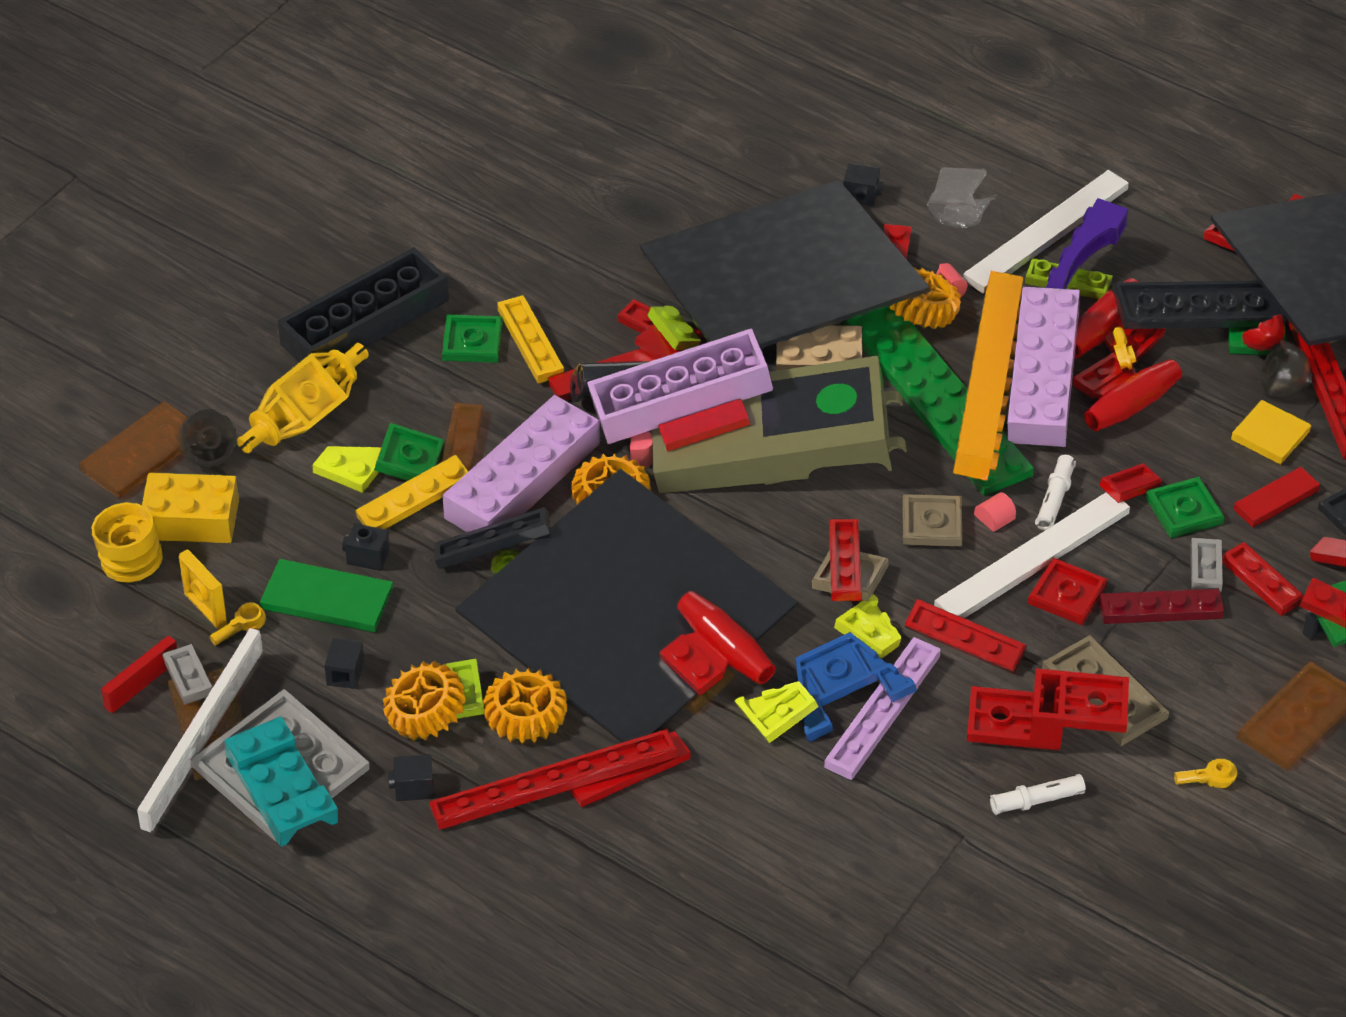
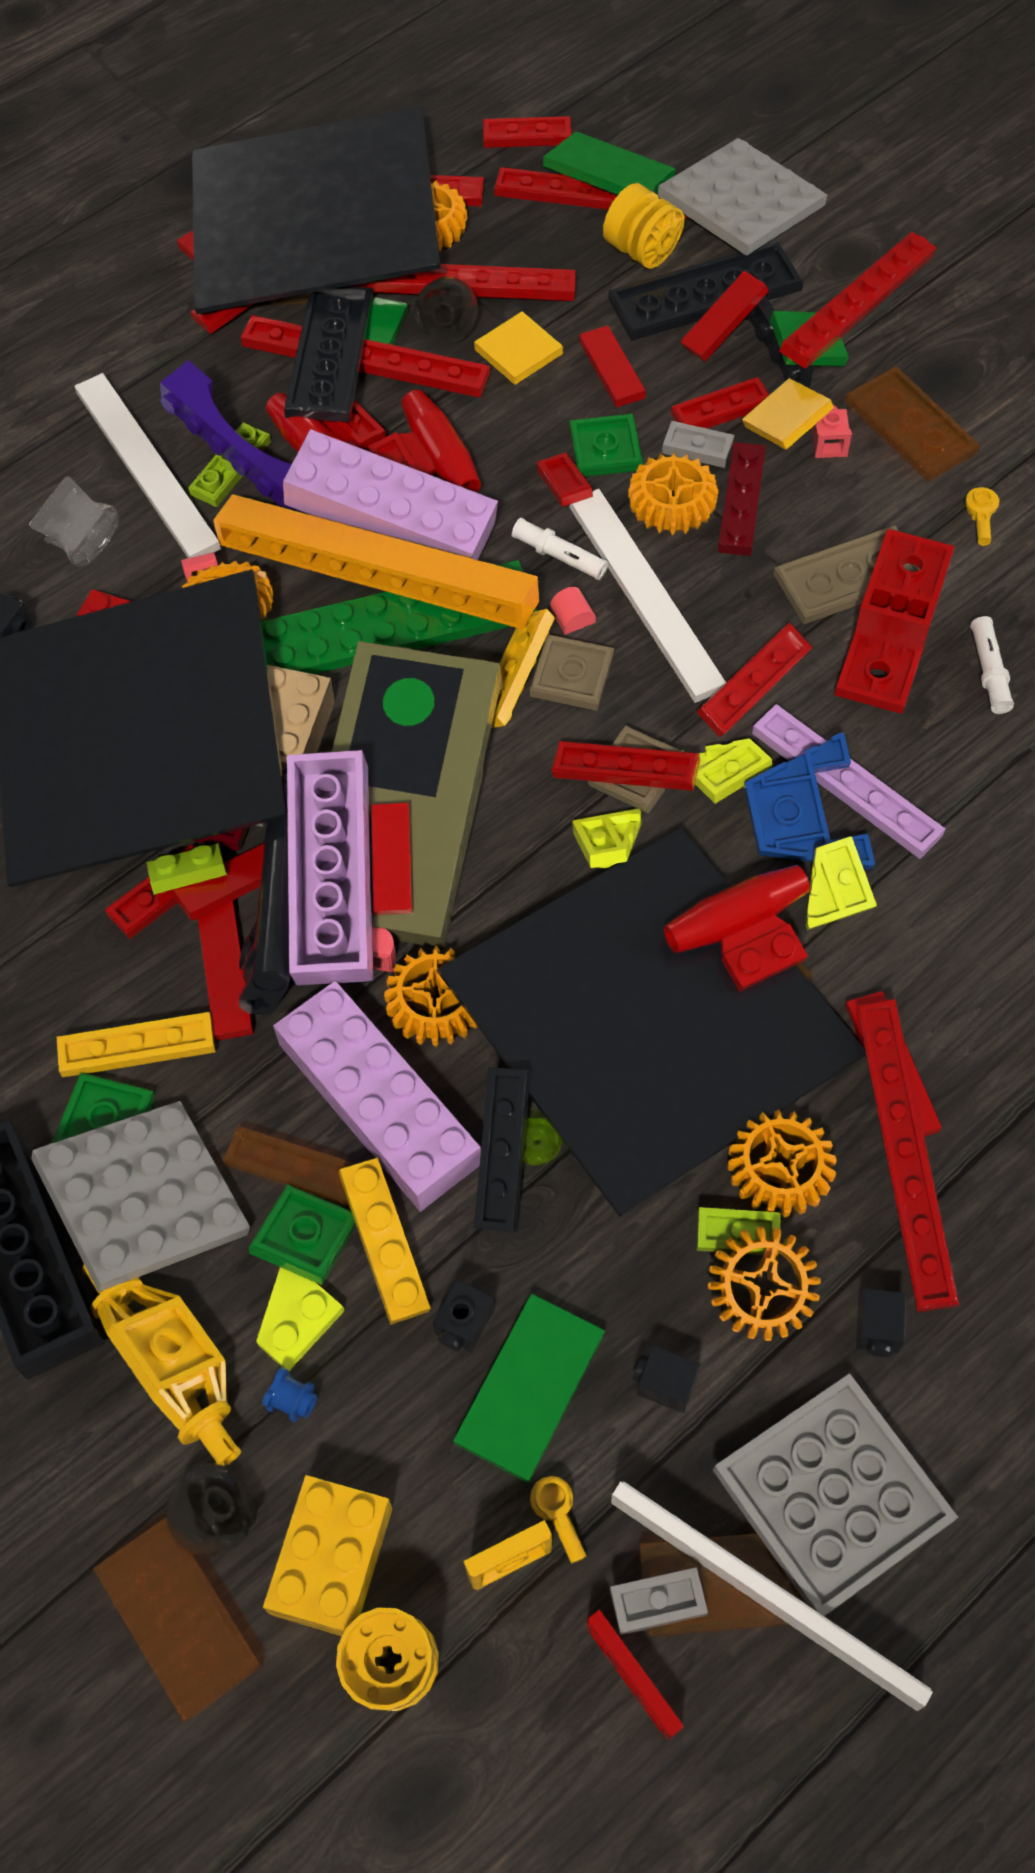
camera: 75 degrees left, 15 degrees up
teal piece [224,716,338,847] -> none
red tile [1028,558,1108,626] -> none
yellow plate [1113,327,1137,370] -> none
red hair [1242,315,1285,351] -> none
none -> light grey plate [31,1101,250,1292]
none -> red plate [241,315,490,398]
none -> blue brick [262,1367,317,1422]
none -> yellow plate [491,609,555,728]
none -> neon yellow wing [572,808,642,868]
none -> light orange gear [628,452,718,536]
none -> yellow tile [742,378,834,450]
none -> coral brick [811,405,852,458]

